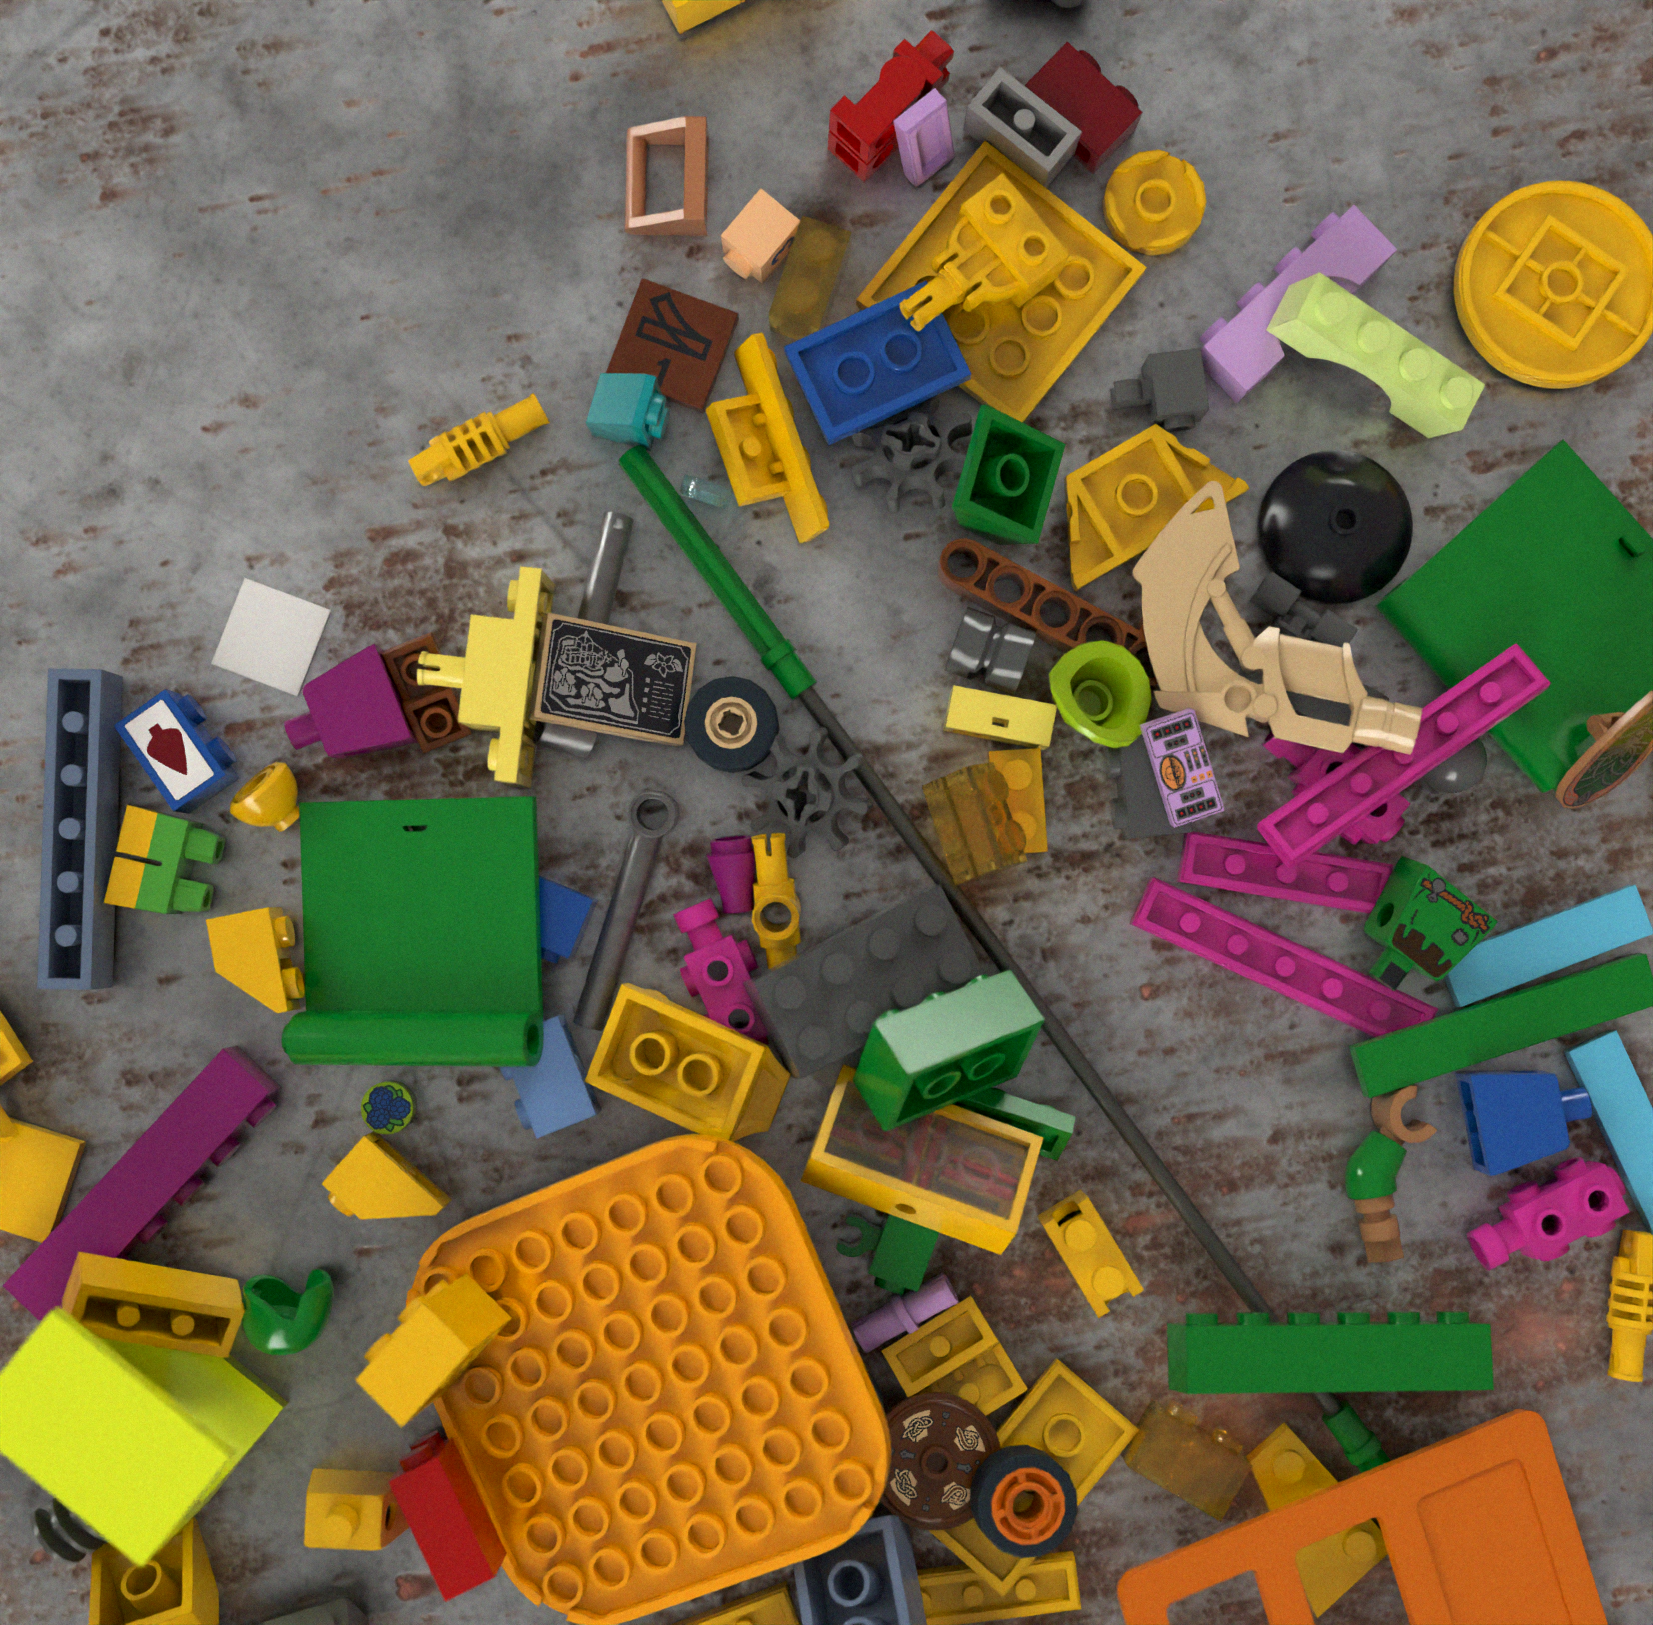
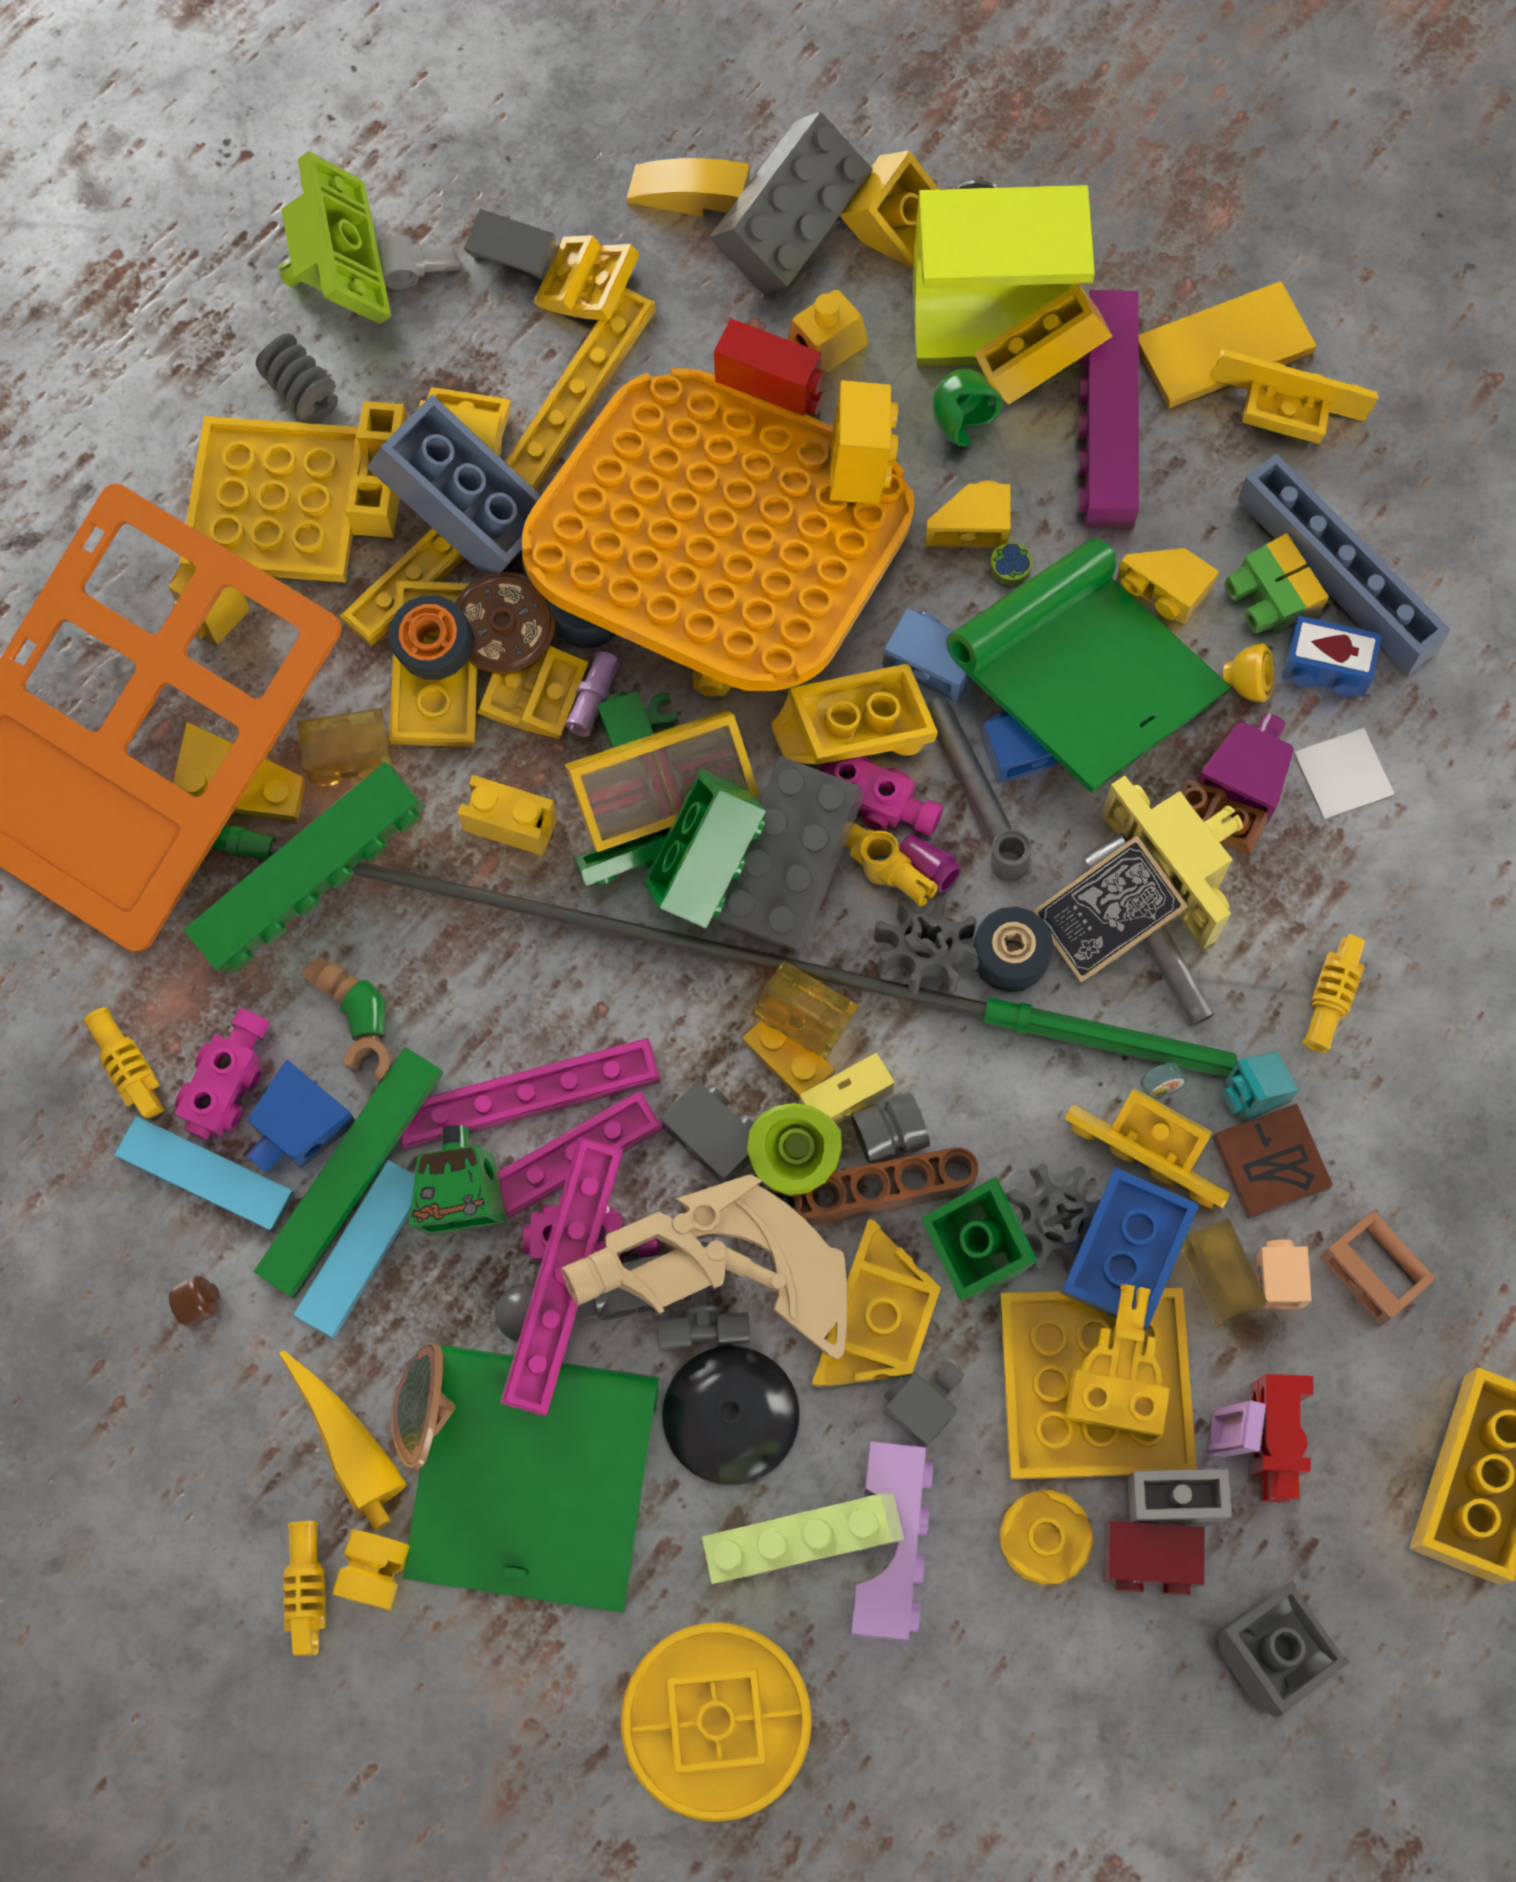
camera: 145 degrees right, 15 degrees down
tile [1140,708,1225,828] -> none

